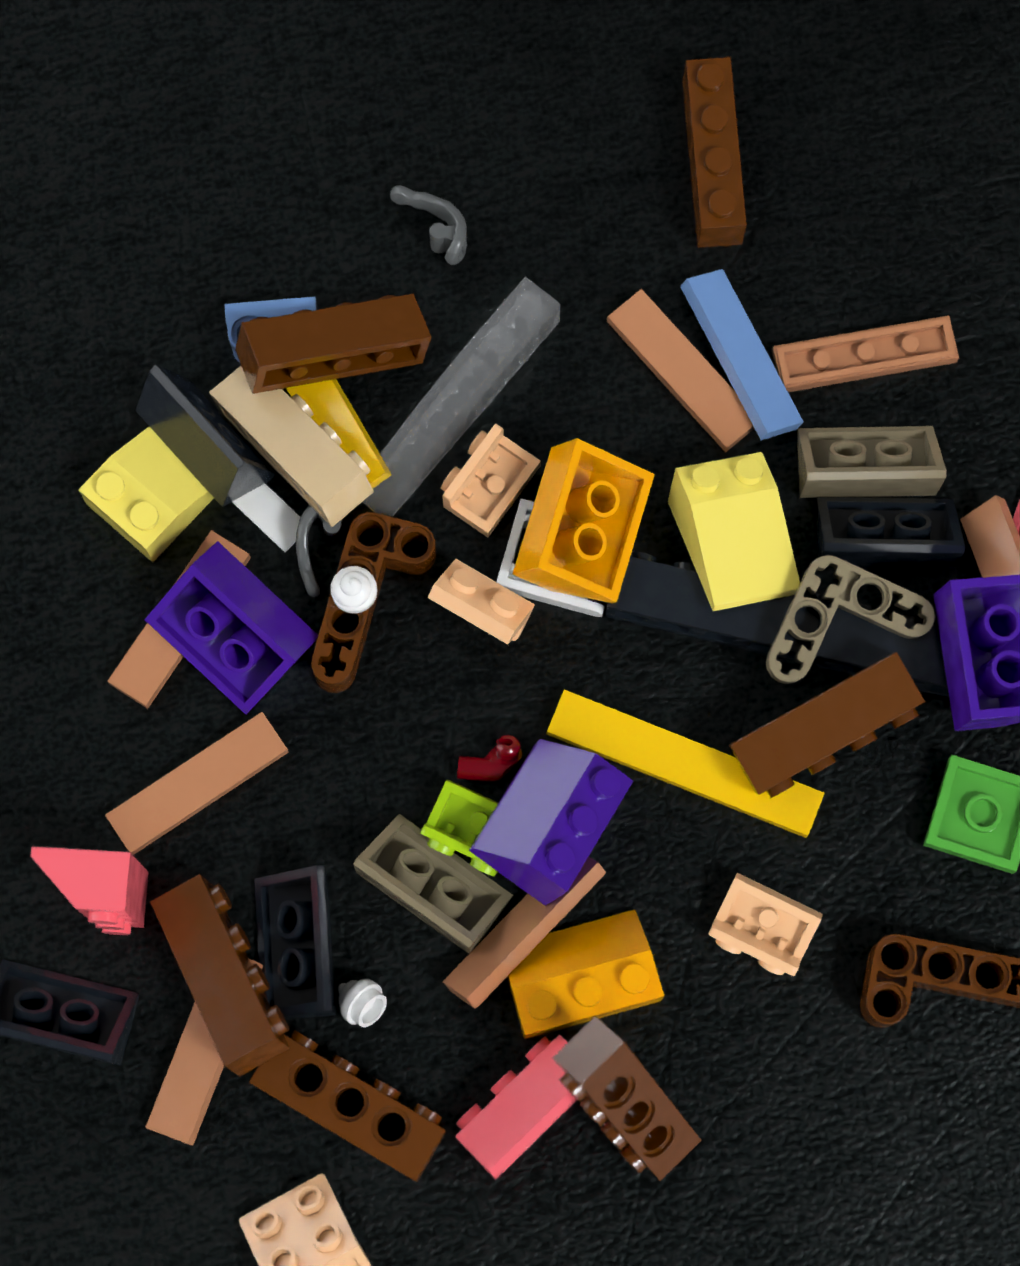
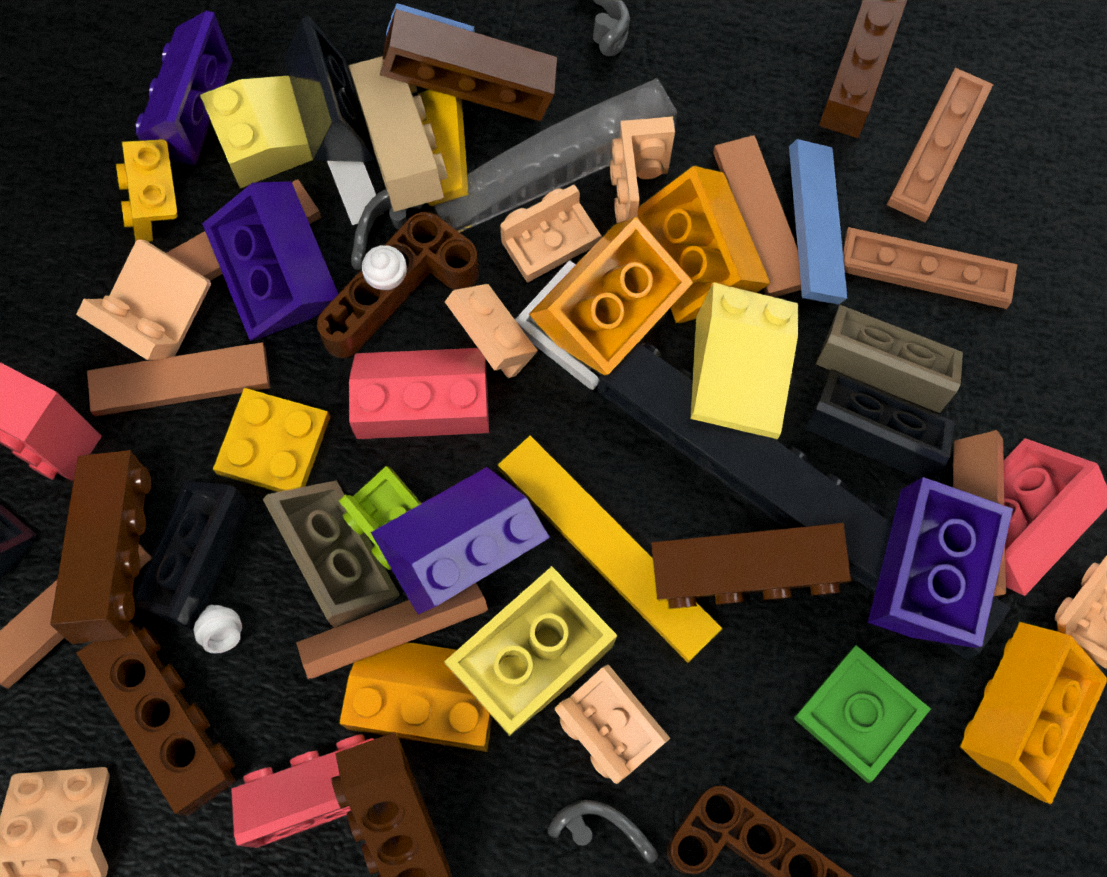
camera: 25 degrees right, 5 degrees down
dark red arm [457,735,522,782] -> none
dark tan beam [766,555,935,684] -> none
none -> light nougat bracket [76,240,211,360]
none -> yellow bracket [116,139,177,242]
none -> dark purple slope [136,11,233,166]
none -> yellow plate [213,388,330,492]
none -> coral slope [349,348,489,439]
none -> light yellow slope [444,566,617,736]
none -> dark grey piece [547,800,658,863]
none -> light nougat bracket [610,116,675,224]
none -> light orange slope [637,166,771,323]
none -> nougat tile [887,68,993,222]

